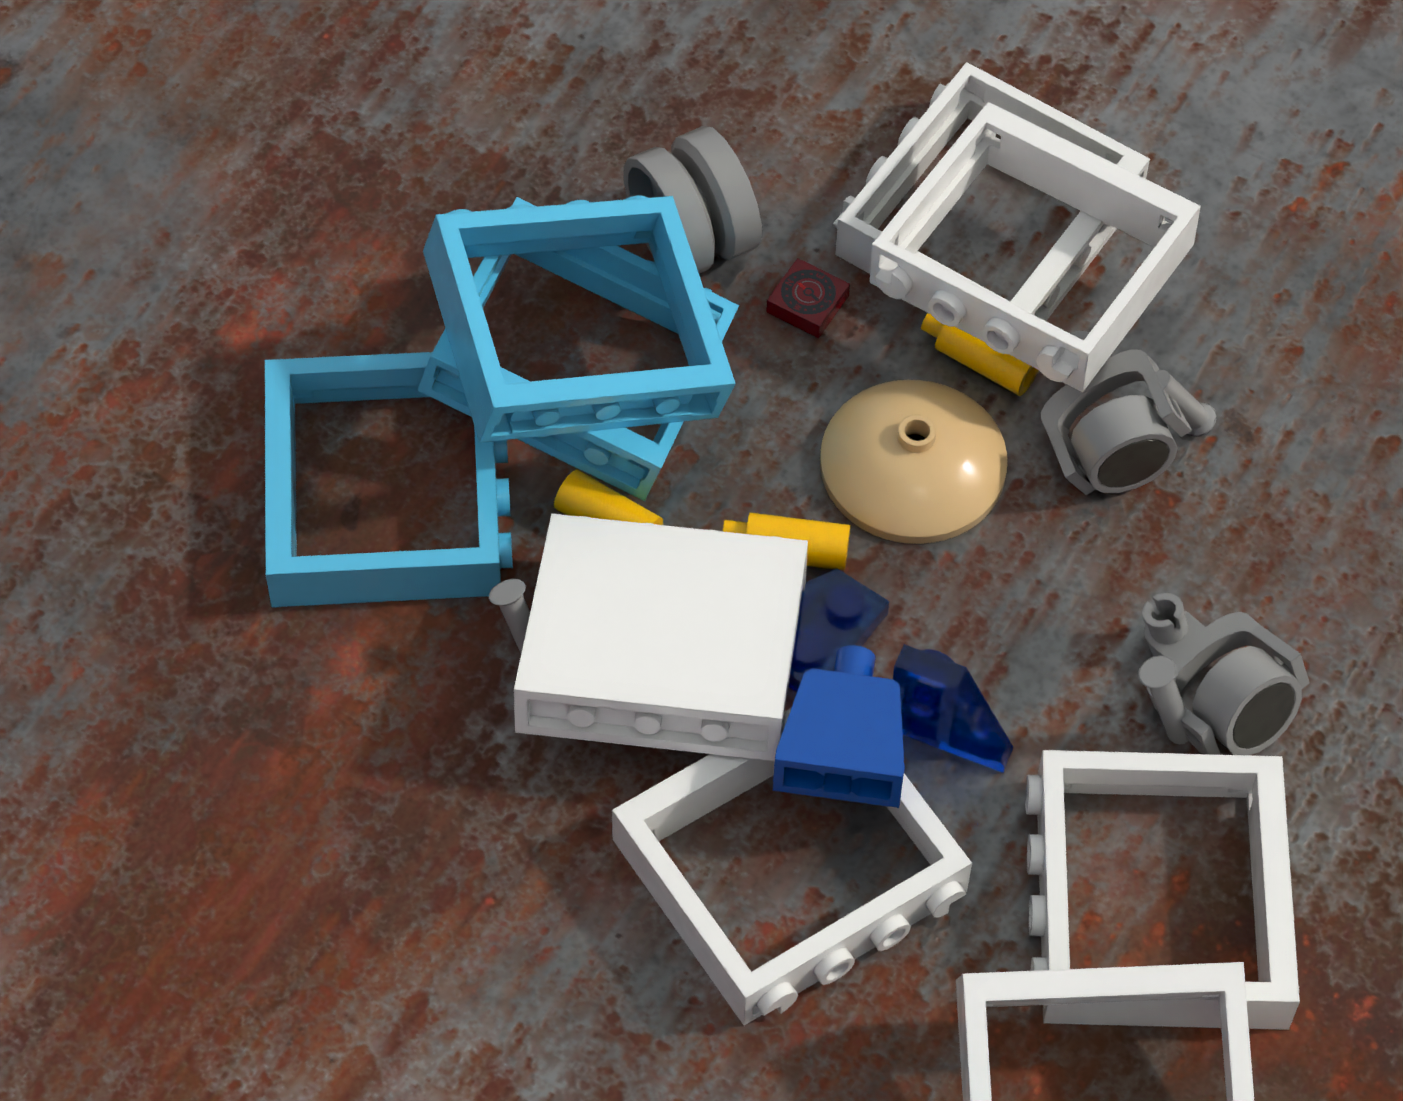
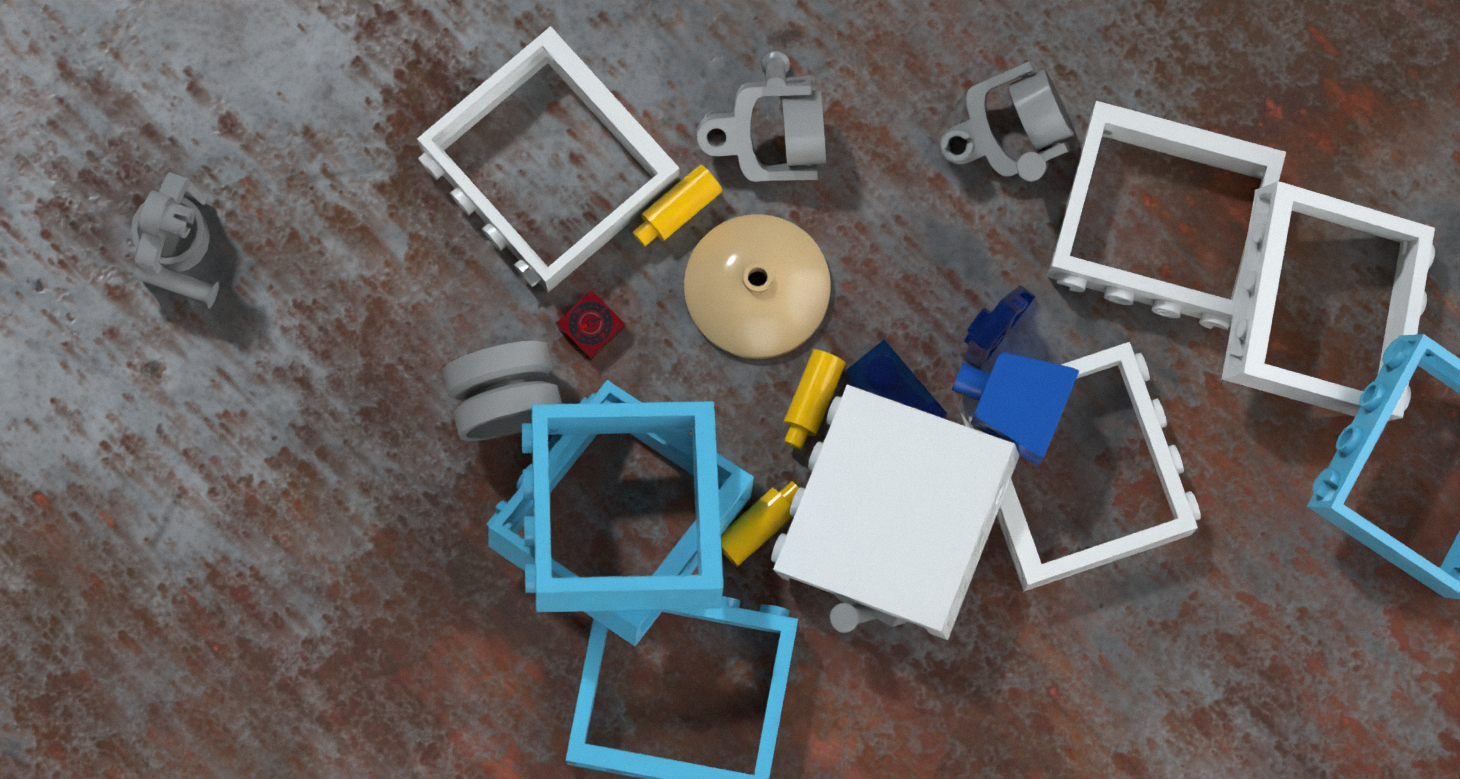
camera: 75 degrees left, 20 degrees up
white window [870,102,1201,392] -> none

